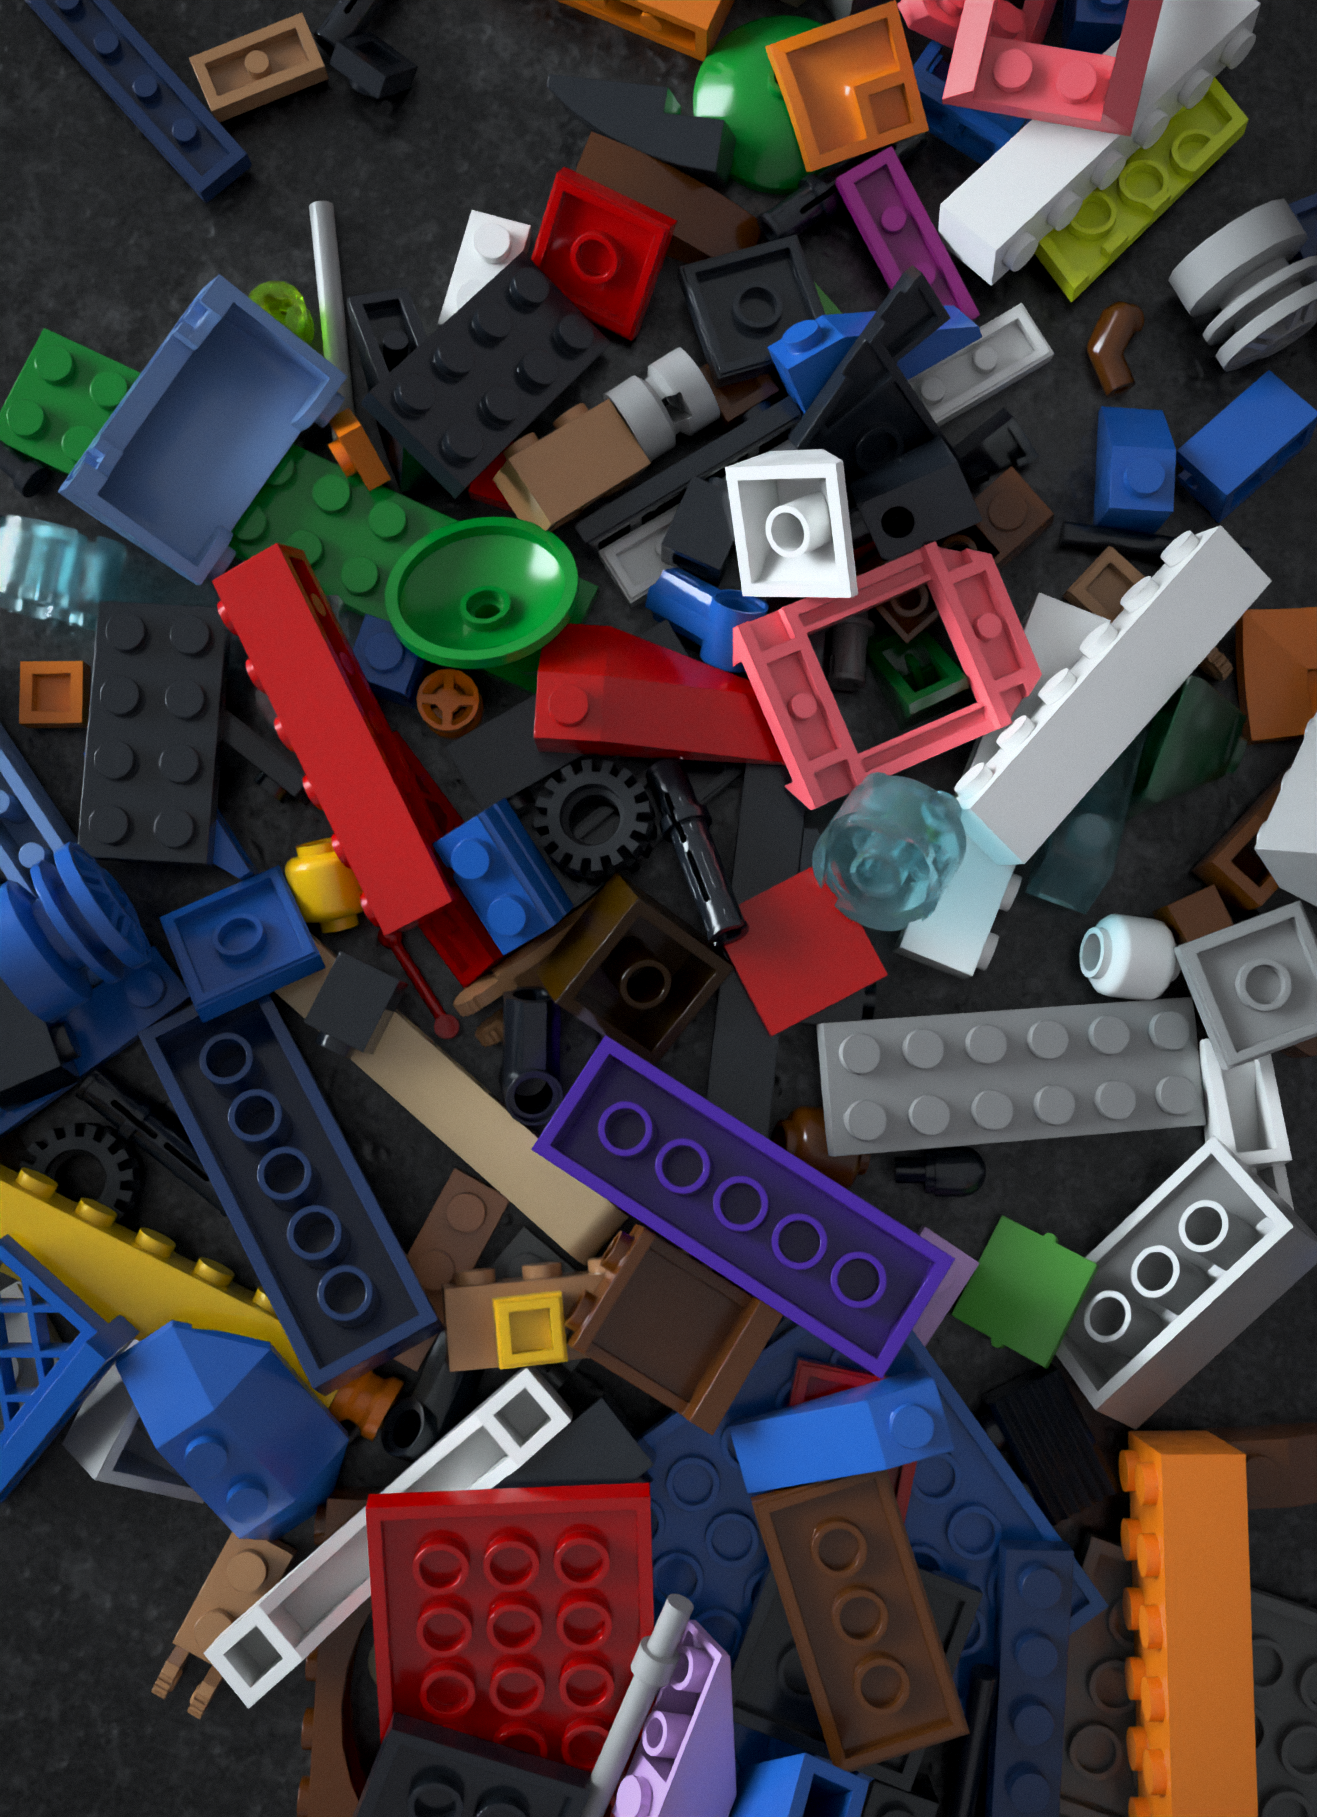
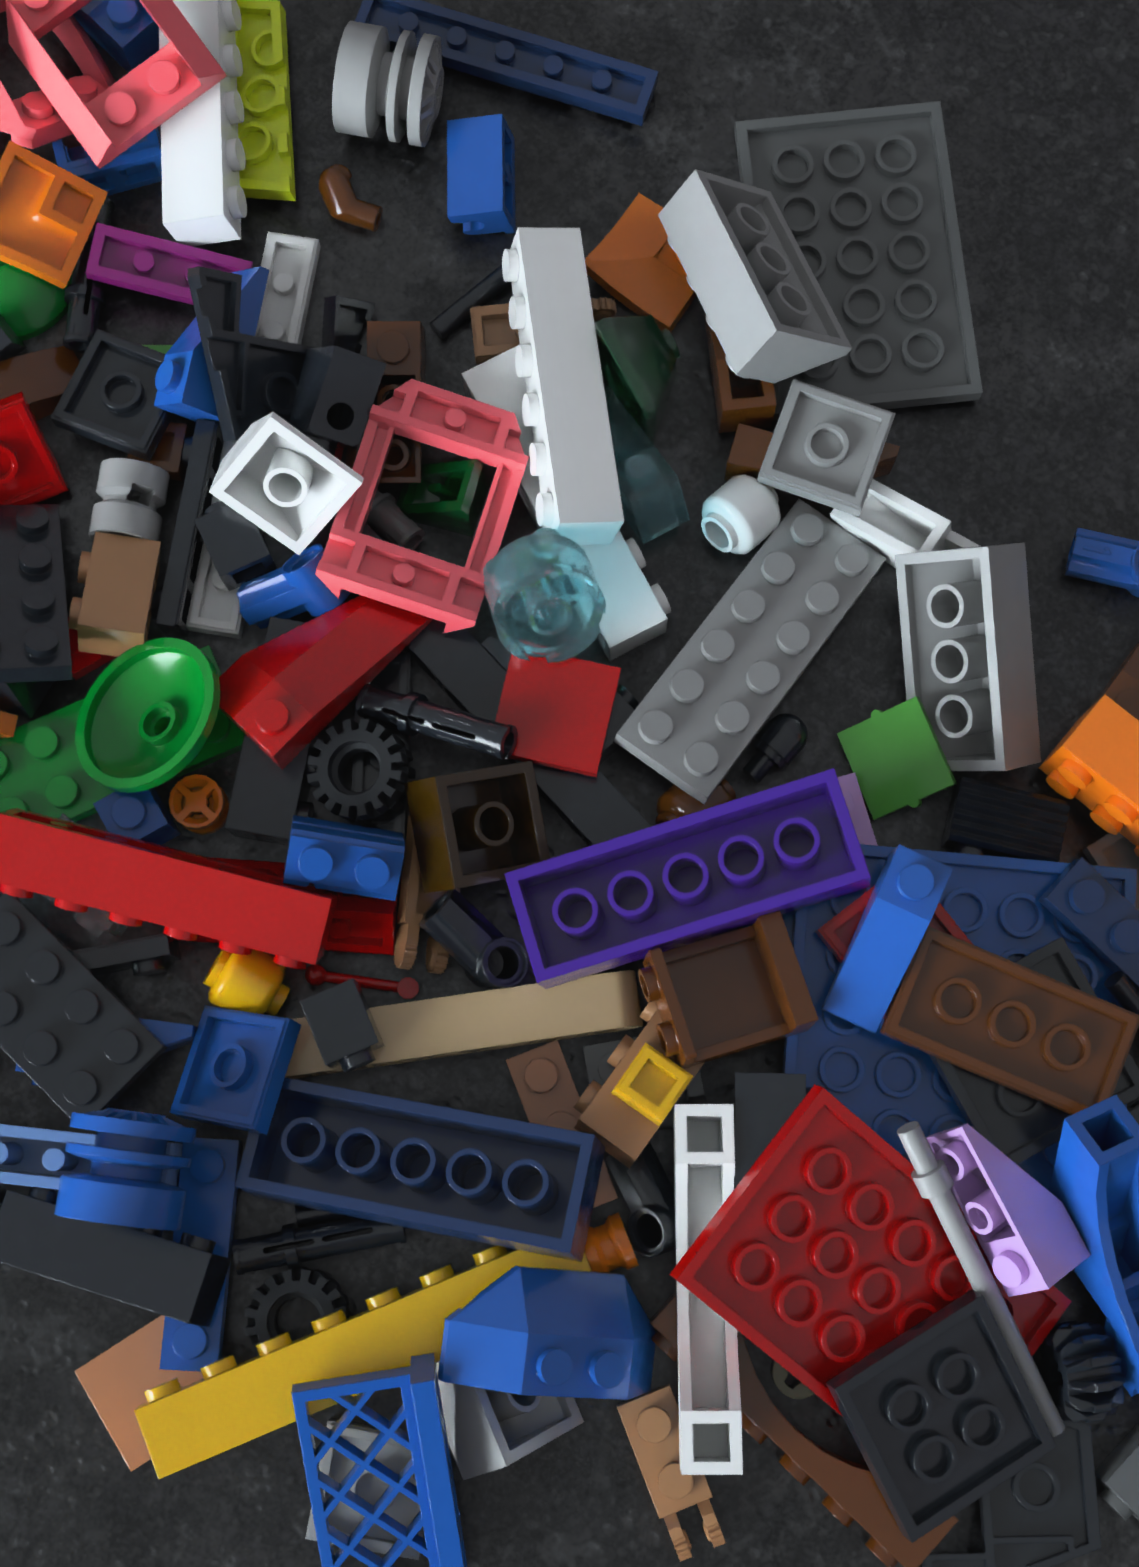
camera: 50 degrees left, 5 degrees down
blue slope [1093,406,1176,534] -> none

